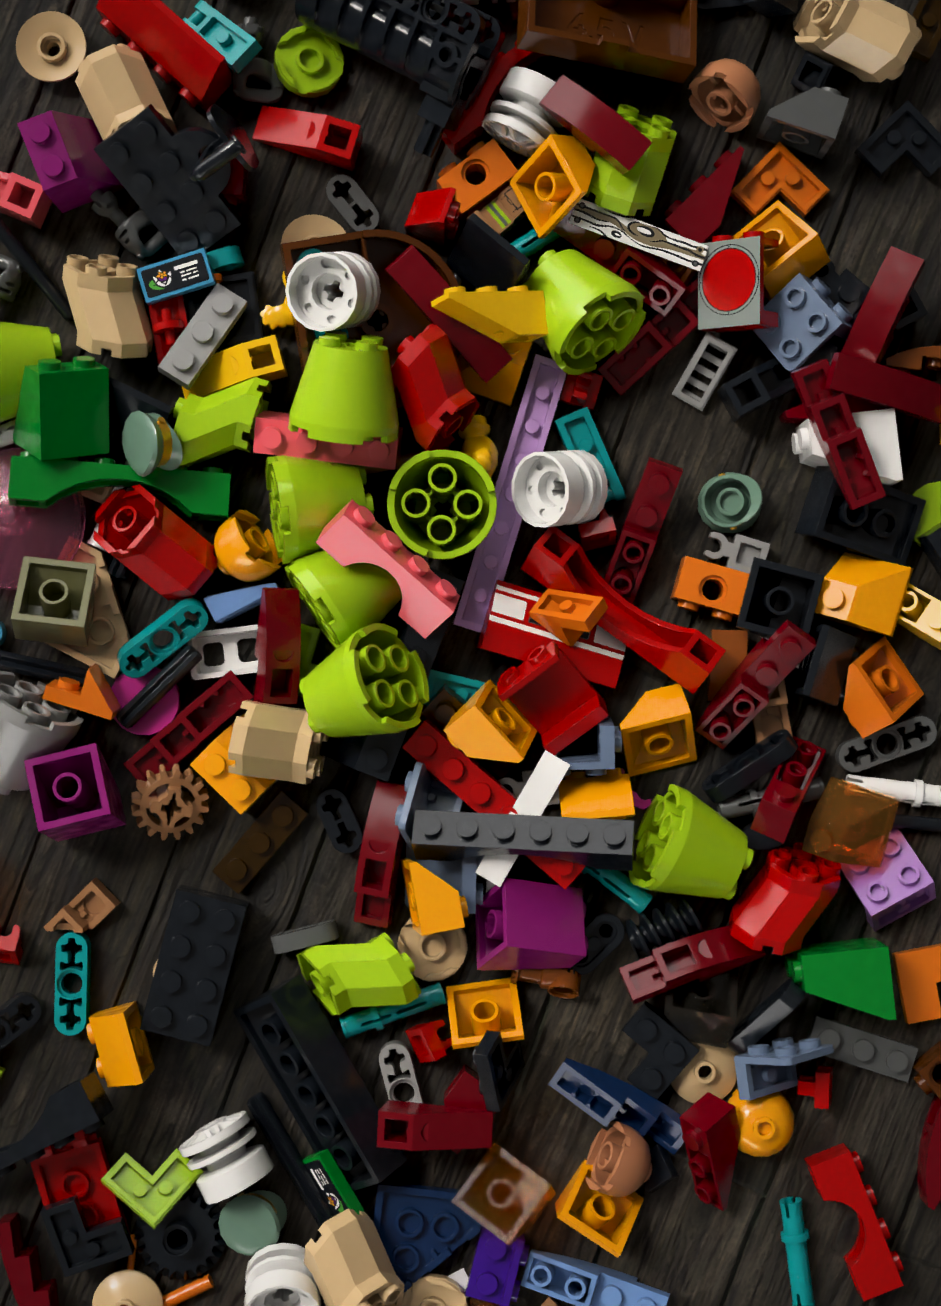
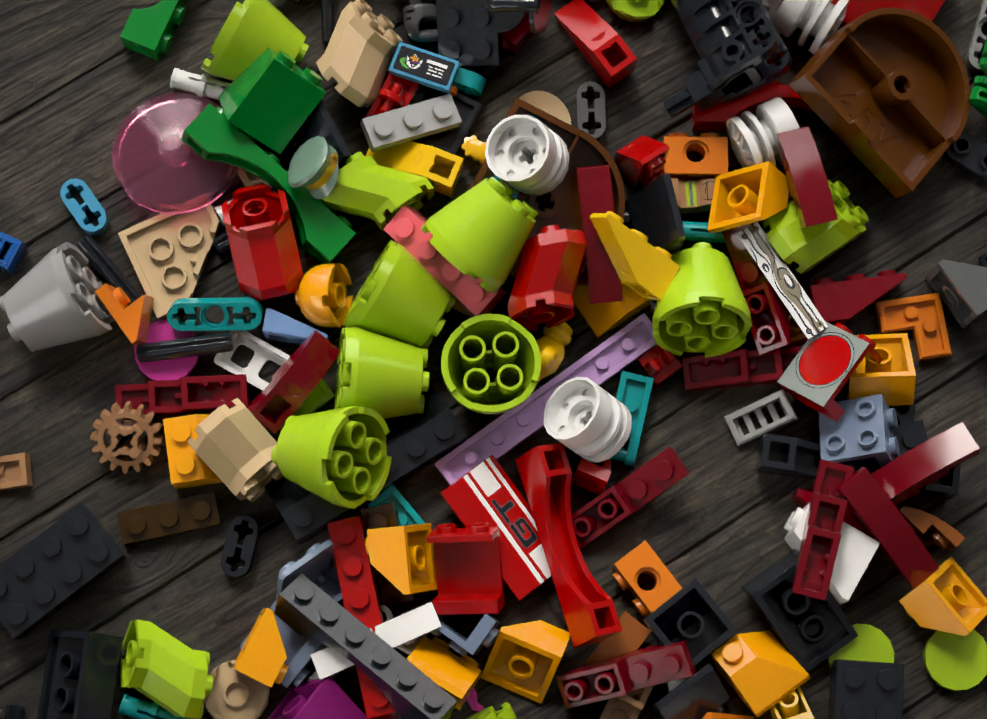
camera: 35 degrees right, 10 degrees down
olive slope [11,556,96,647] -> none
magenta slope [24,743,127,842] -> none
dark grey beam [270,919,340,954] -> none
coral arch [316,500,460,639] -> none
dark red slope [354,779,407,928] -> none
orange slope [529,589,608,647] -> none
nougat cylinder [688,58,761,133] -> none
sand green piece [698,472,763,533] -> none
light grey plate [703,532,770,574] -> none

